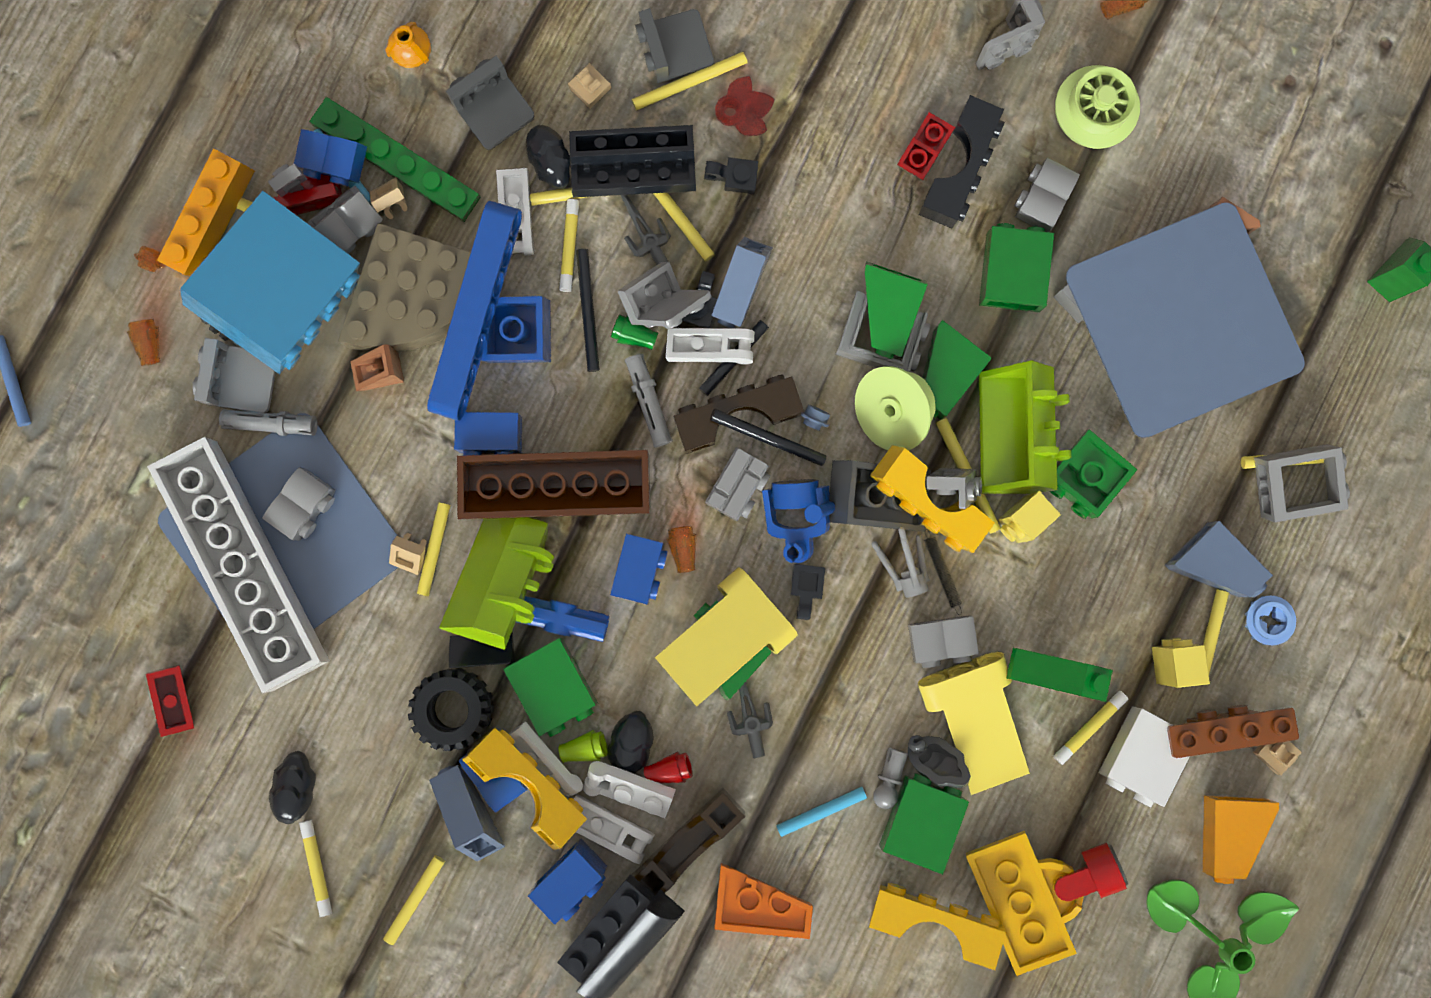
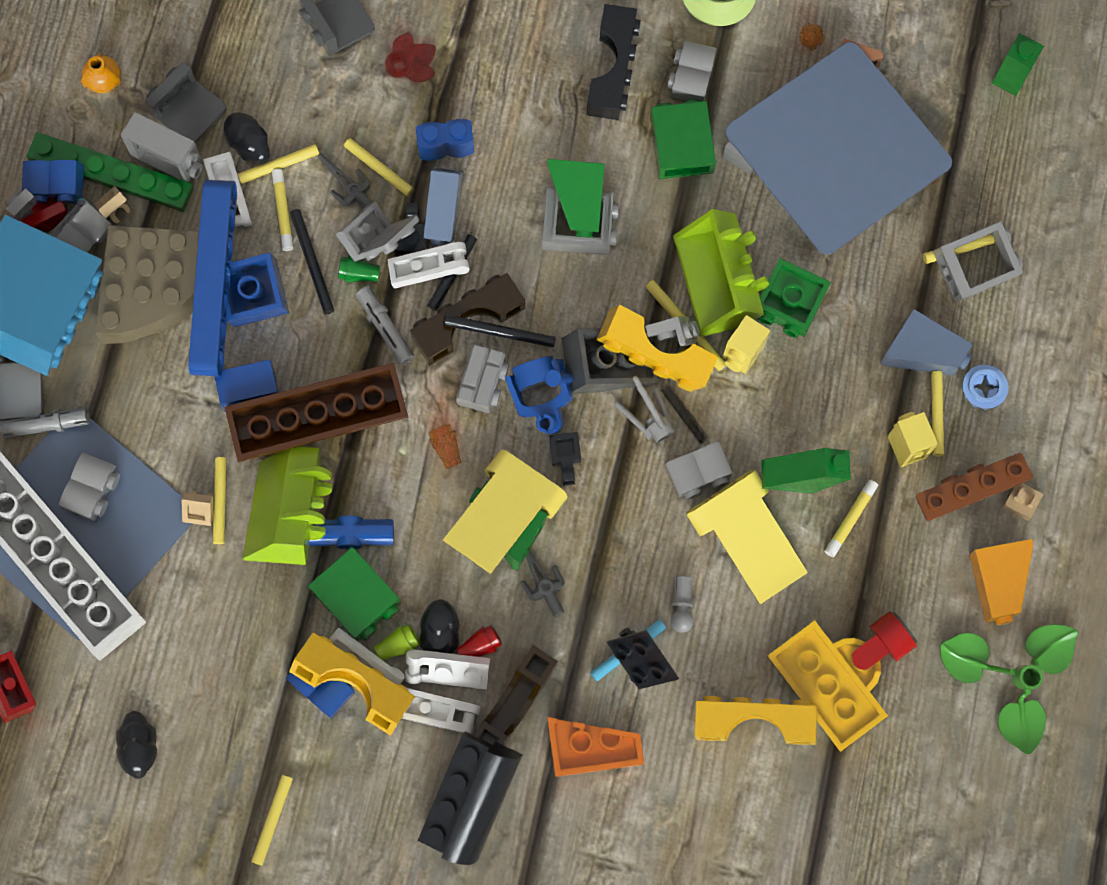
camera: 10 degrees left, 10 degrees down
light yellow bar [299,819,332,917] -> none
nougat slope [351,345,404,391] -> none
black tyre [408,668,494,751] -> none
sand blue slope [429,765,505,862] -> none
black slope [449,631,515,668] -> none
blue brick [528,838,607,925] -> none
tan tile [568,63,612,109] -> none
black brick [569,125,696,198] -> none
blue brick [610,534,668,605] -> none
light yellow bar [632,52,747,111] -> none
black plate [704,157,759,194] -> none
sand blue plate [801,404,830,431] -> none
yellowish green piece [855,366,936,451] -> none
green brick [879,773,969,875] -> none
red slope [897,112,955,180] -> none
dark grey arm [908,735,971,788] -> none
green slope [922,320,992,420] -> none
white brick [1098,706,1190,808] -> none
none -> light grey window [121,112,203,183]
none -> blue brick [415,119,474,161]
none -> black hinge [607,627,679,689]
none -> clear orange plate [799,23,824,50]

